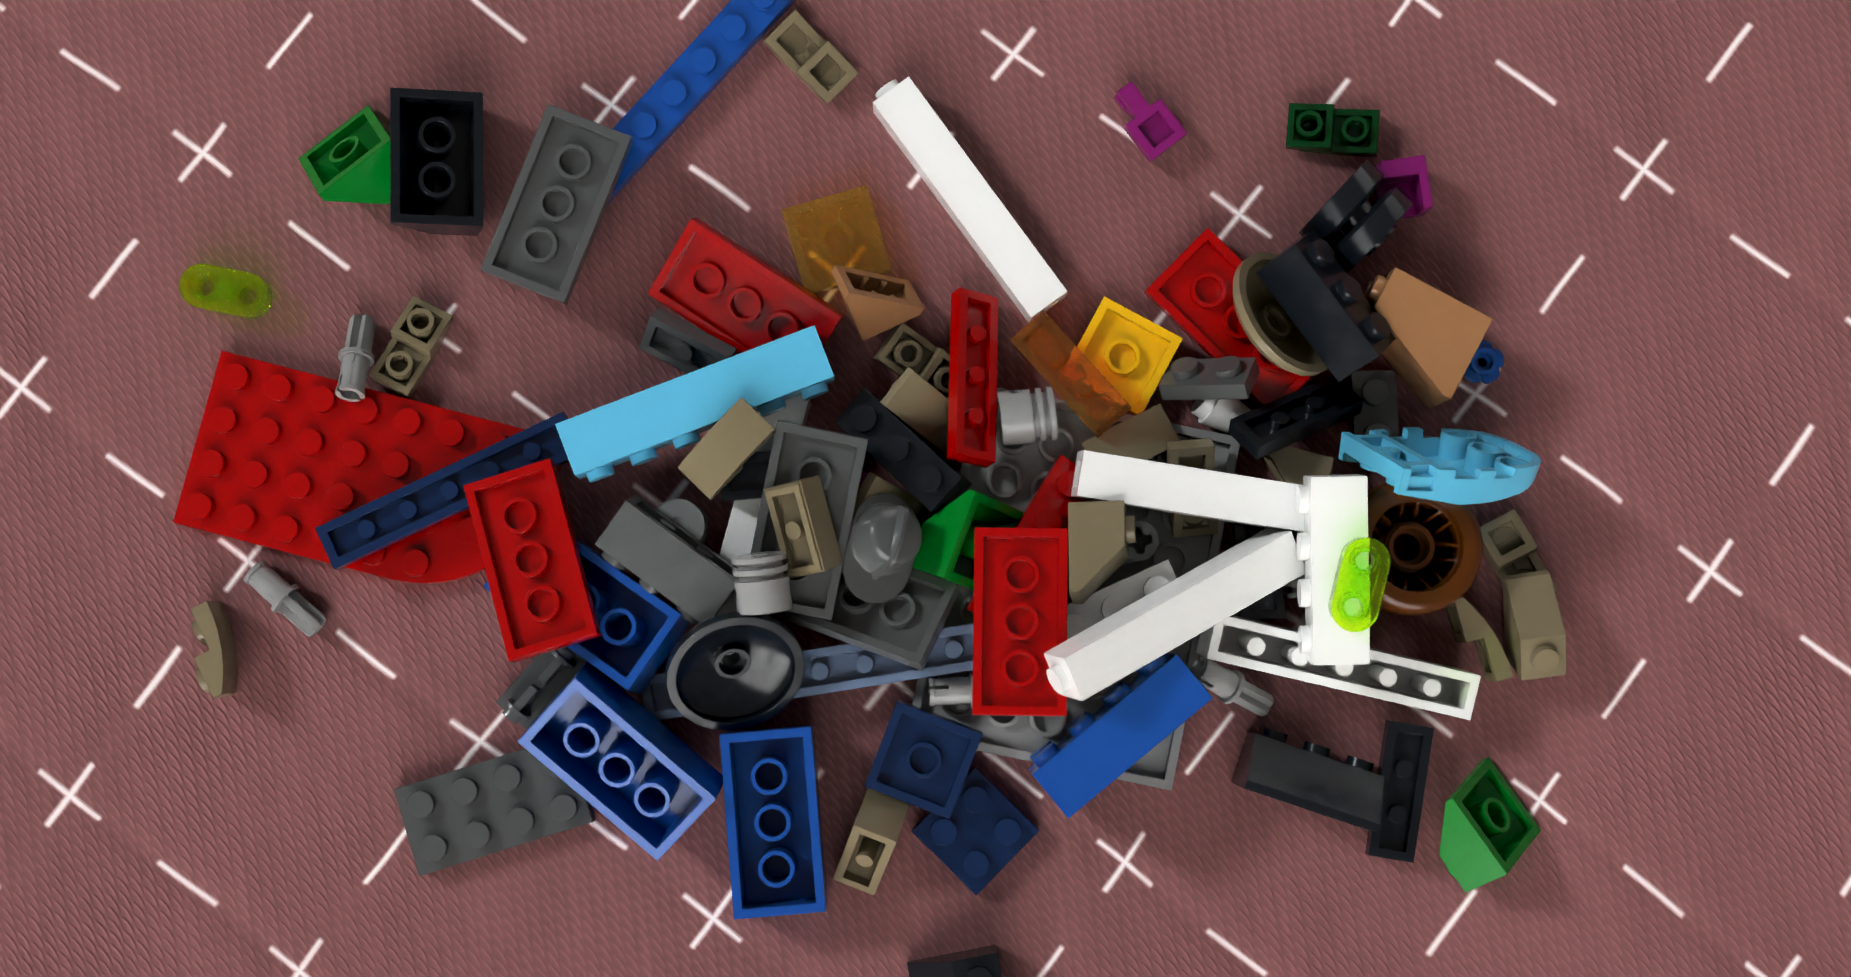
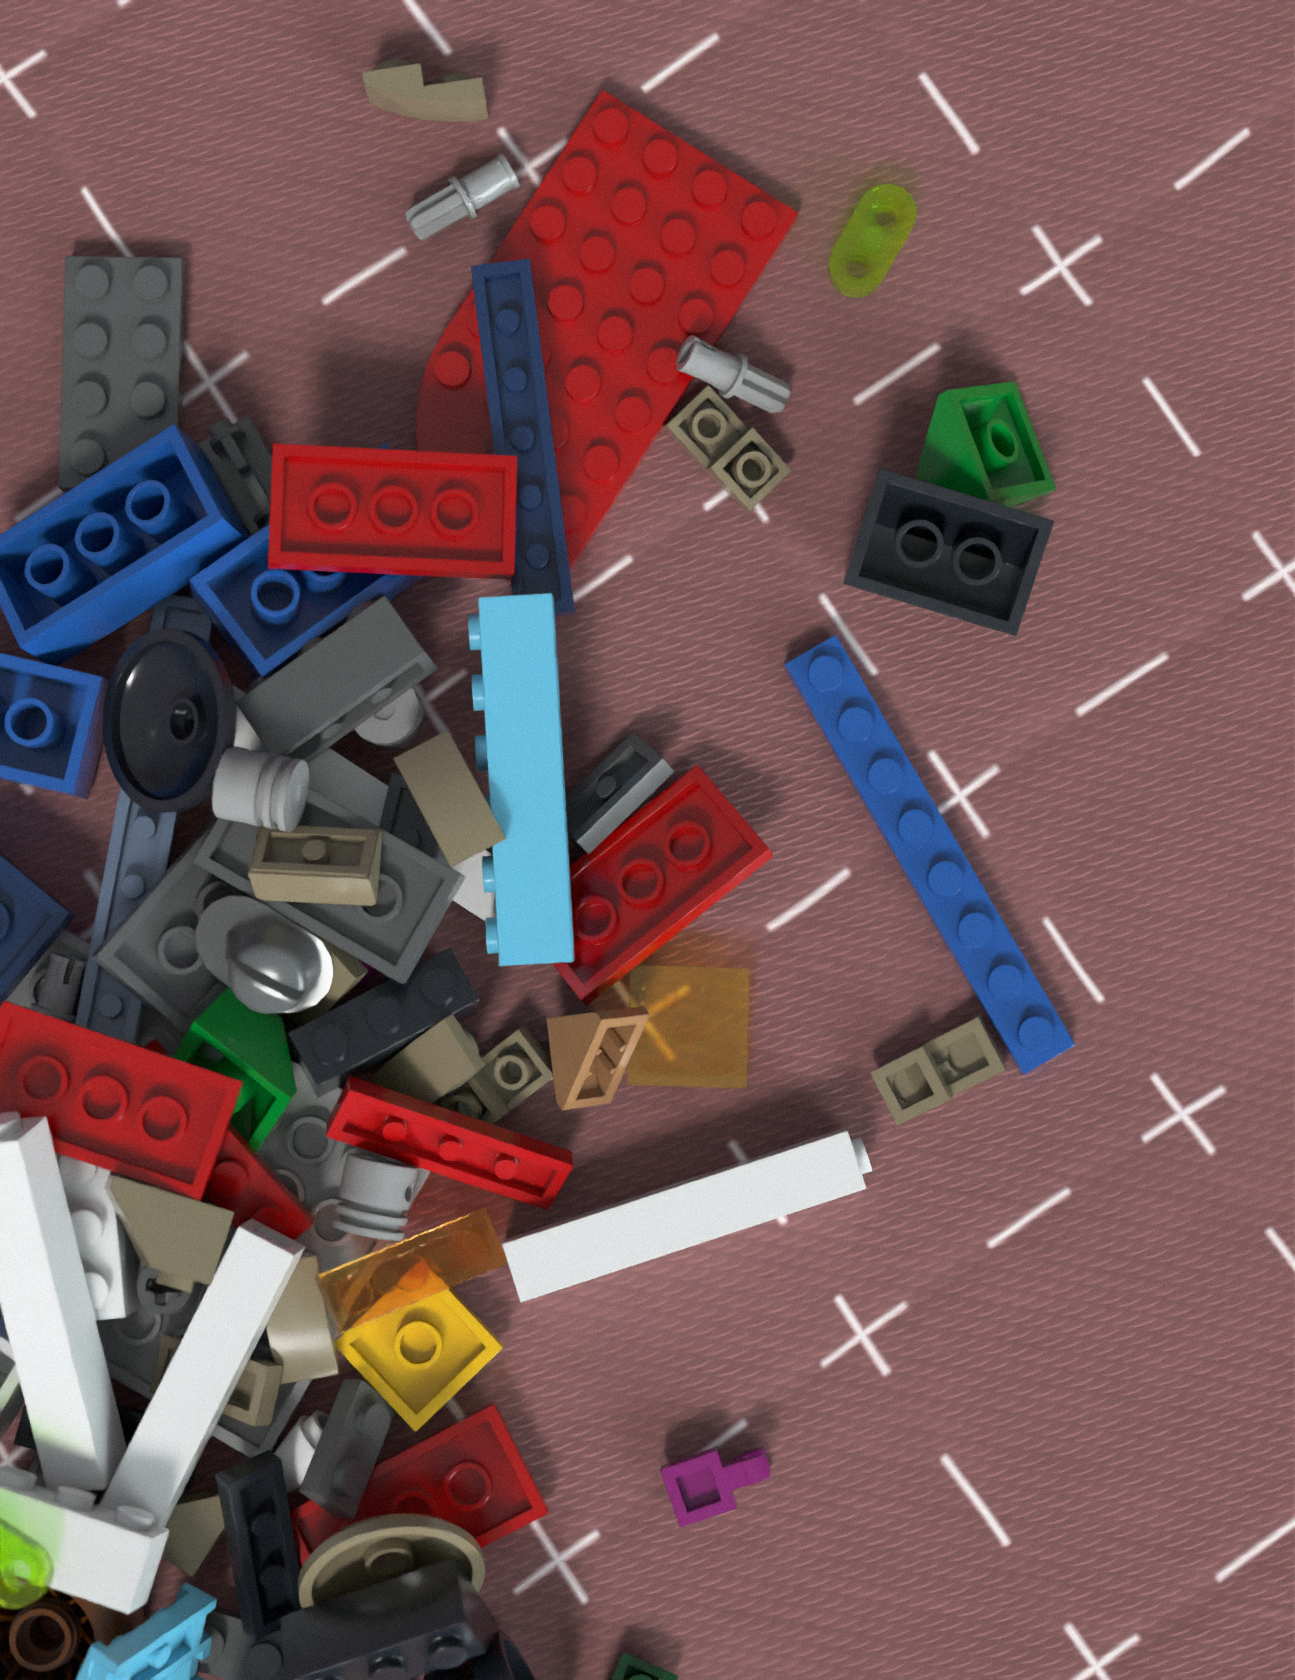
camera: 110 degrees right, 0 degrees up
dark grey plate [480,104,634,305] -> none

